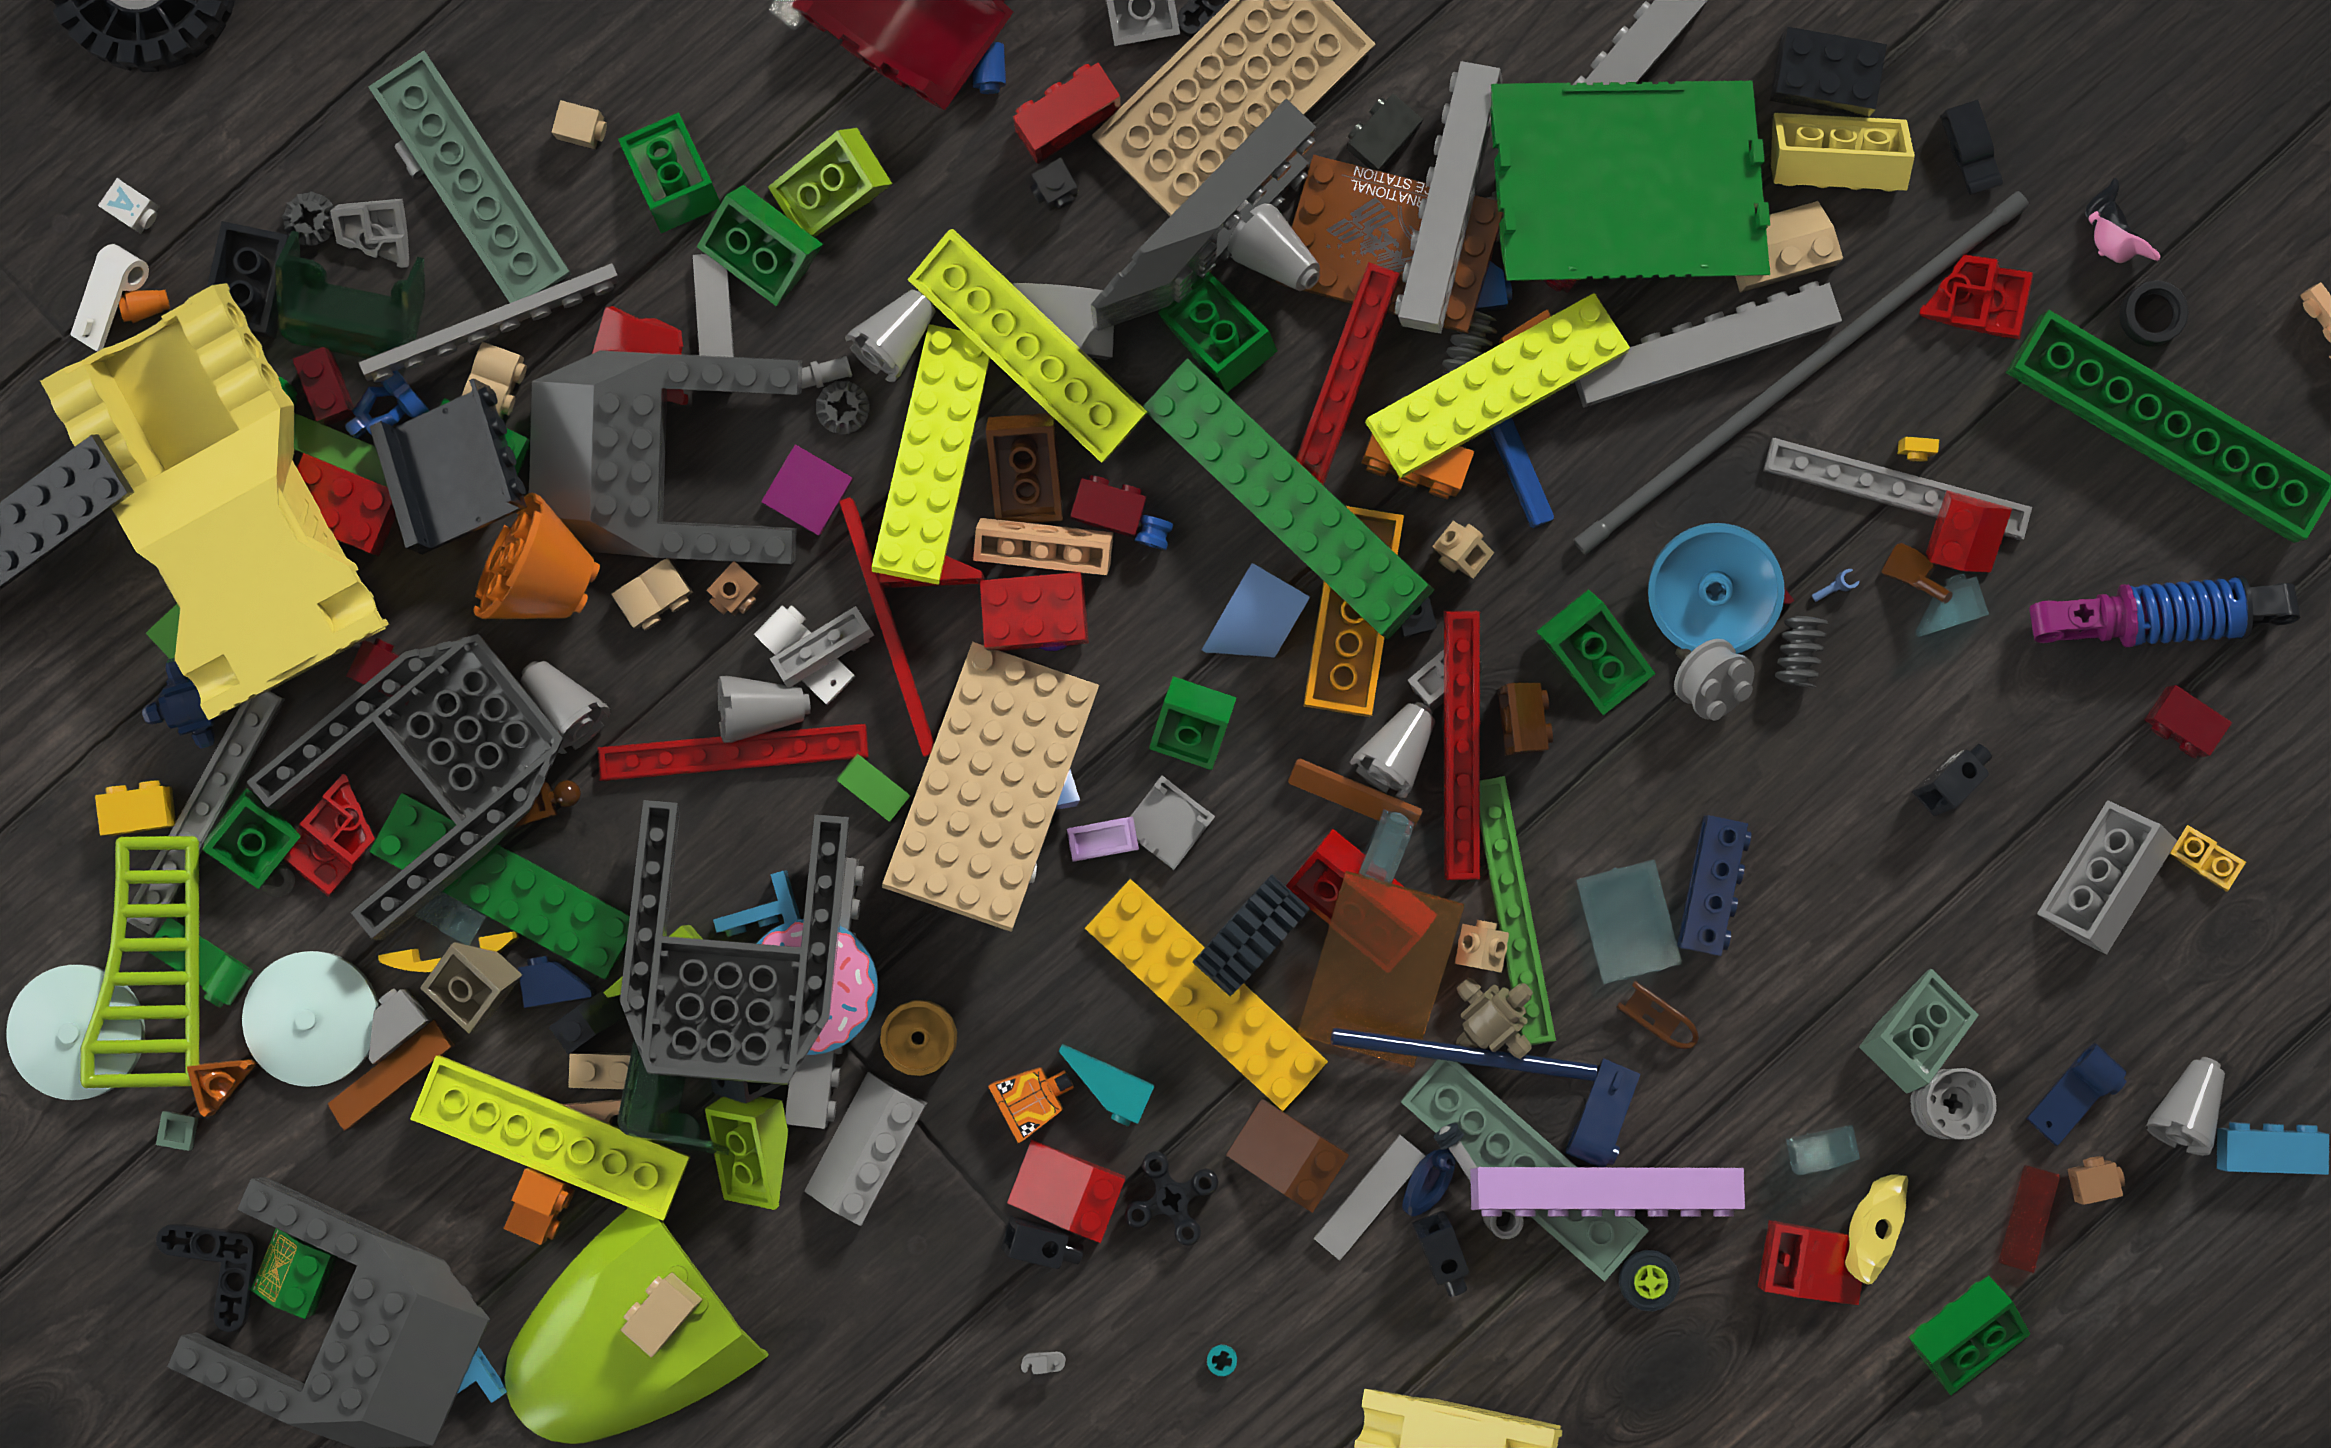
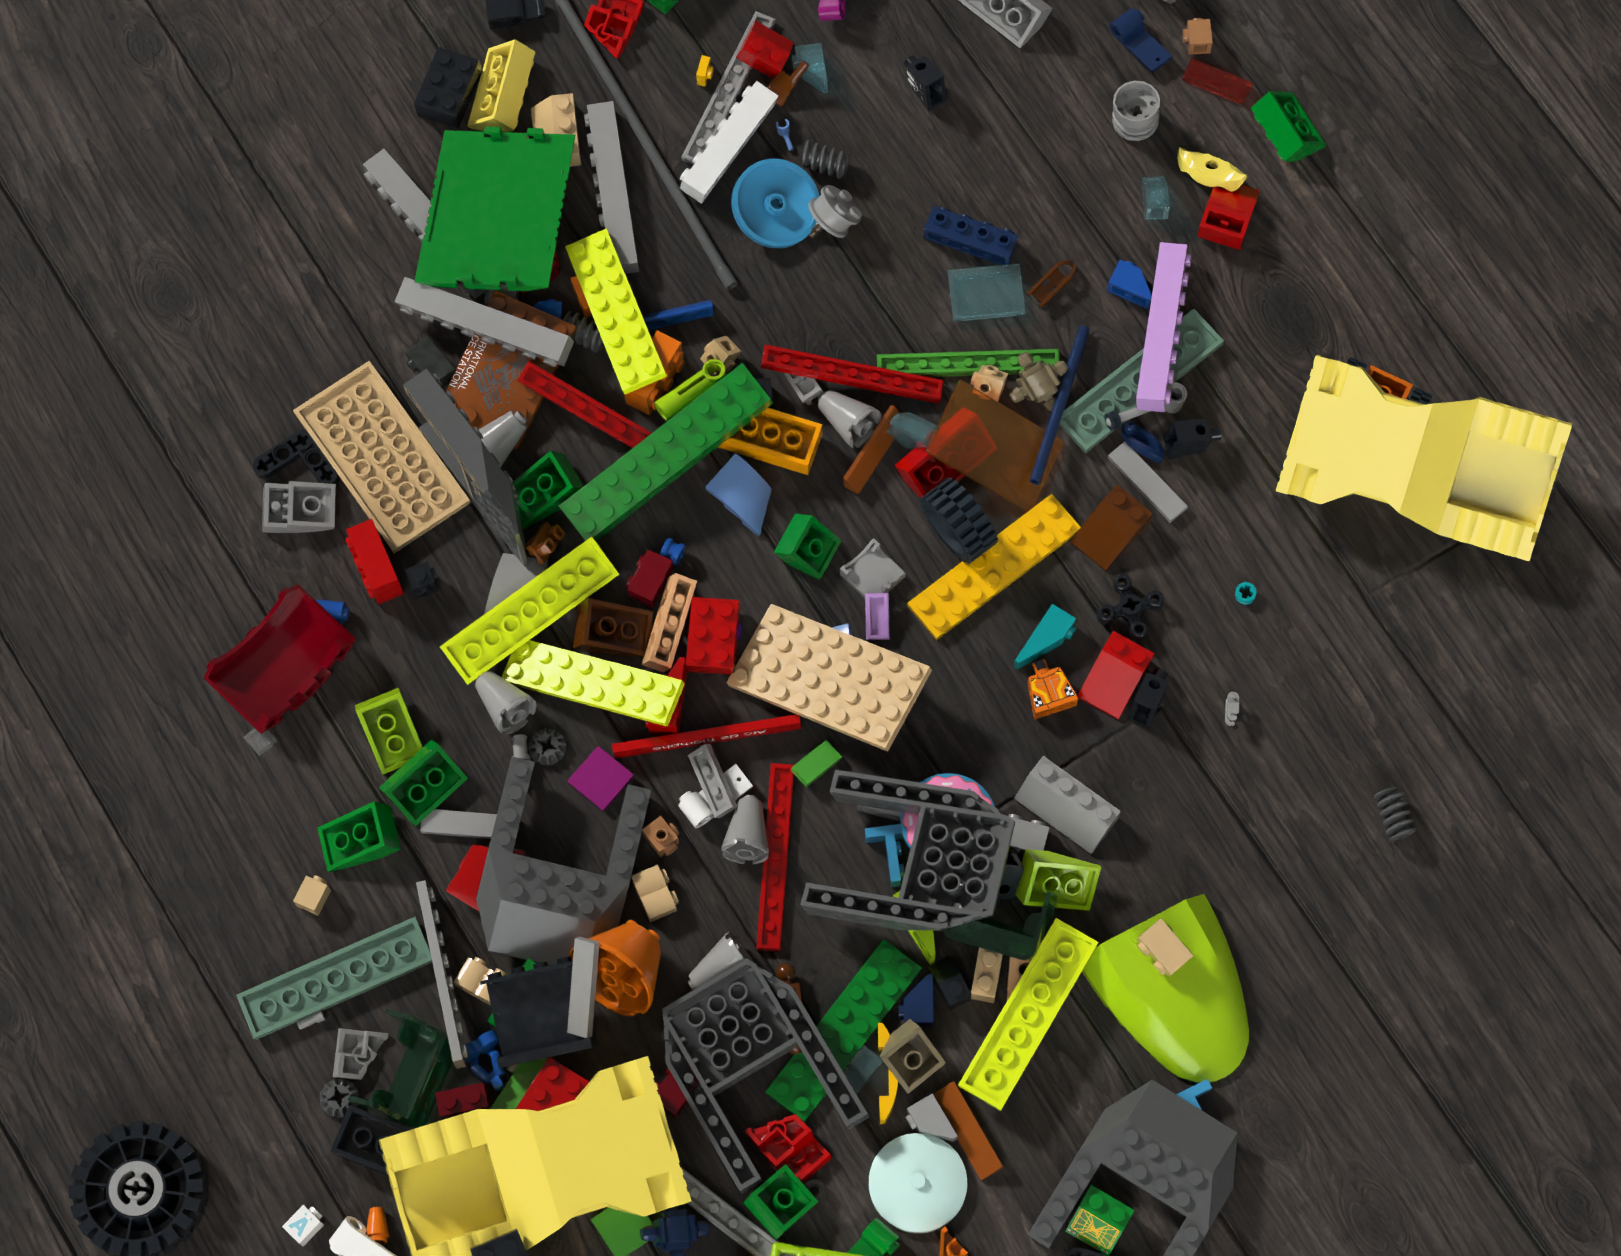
camera: 75 degrees left, 15 degrees down
orange brick [503,1167,575,1245] -> none
pearl gold wheel [880,1000,957,1076] -> none
reddish brown slope [1497,683,1553,756] -> none
green slope [1536,589,1656,716] -> none
dark blue door [1565,1058,1640,1168] -> none
black wheel [1619,1250,1680,1312] -> none
sand green slope [1859,969,1979,1094] -> none
none -> dark orange hips [526,522,565,565]
none -> light grey tile [567,937,600,1038]
none -> lime piece [654,359,727,421]
none -> white brick [680,81,778,204]
none -> blue slope [1107,260,1152,309]

